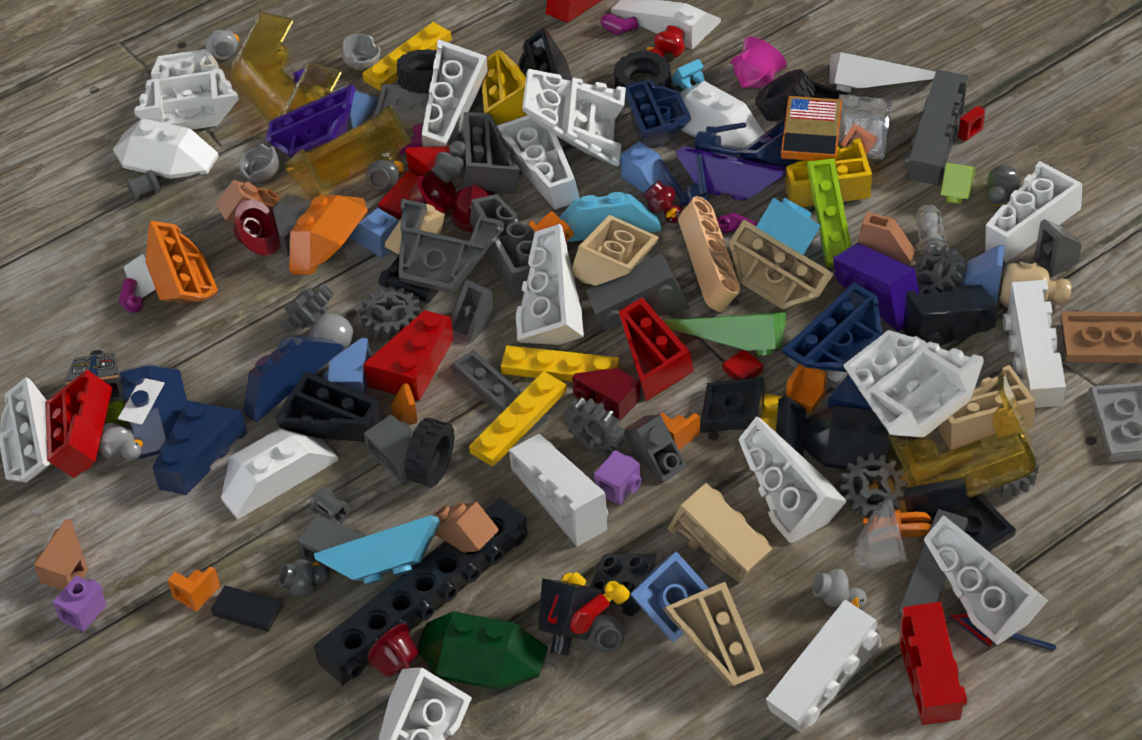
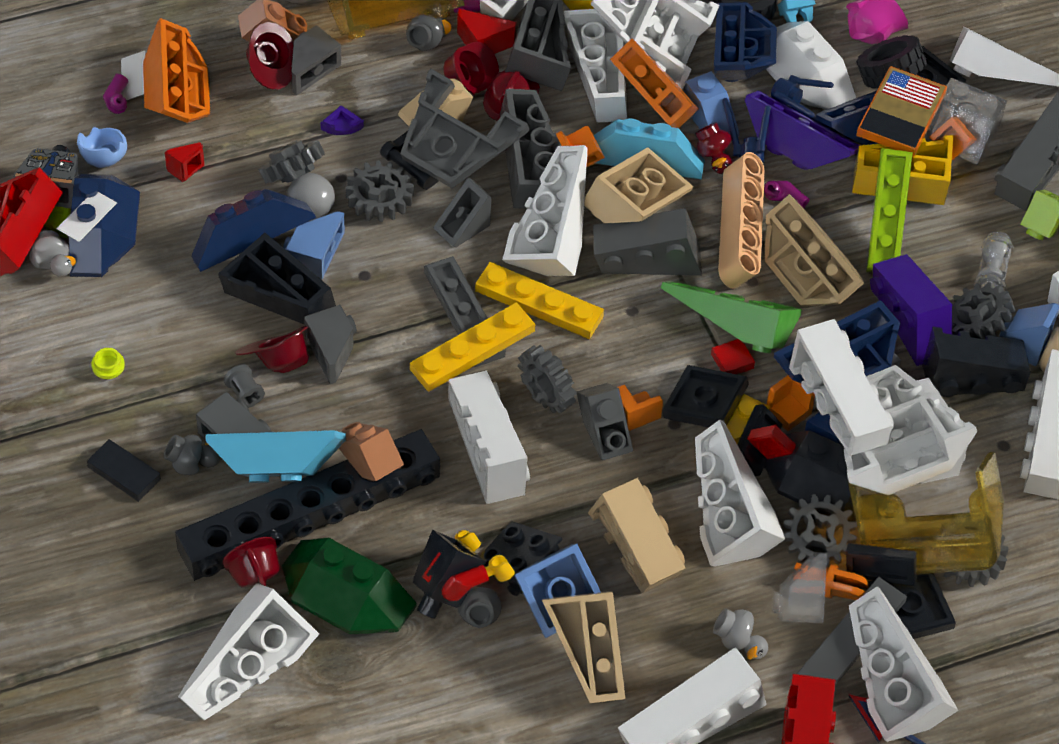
camera: 10 degrees right, 5 degrees up
dark blue wedge [152,400,247,495] -> none
orange panel [167,566,220,612] -> none
white wedge [221,428,339,520] -> none
orange wedge [289,195,368,275] -> none
medium blue slope [349,208,398,258] -> none
red wedge [363,310,454,401] -> none
red tile [378,171,420,220] -> none
orange slope [390,383,418,425] -> none
black tyre [404,417,455,487] -> none
dark grey animal [431,141,466,184] -> none
dark red slope [572,368,641,421] -> none
medium lavender brick [594,450,642,505] -> none
red wedge [619,297,694,401] -> none
medium azure wedge [756,197,821,255] -> none
nougat slope [858,212,915,266] -> none
tan wedge [939,365,1035,451] -> none
none -> light blue hair [77,127,127,168]
none -> neon yellow plate [91,348,125,379]
none -> red slope [165,142,205,182]
none -> dark red piece [235,326,309,373]
none -> dark purple tile [320,105,364,135]
none -> orange slope [610,38,699,128]
none -> red tile [748,425,796,459]
none -> white wedge [789,319,894,456]

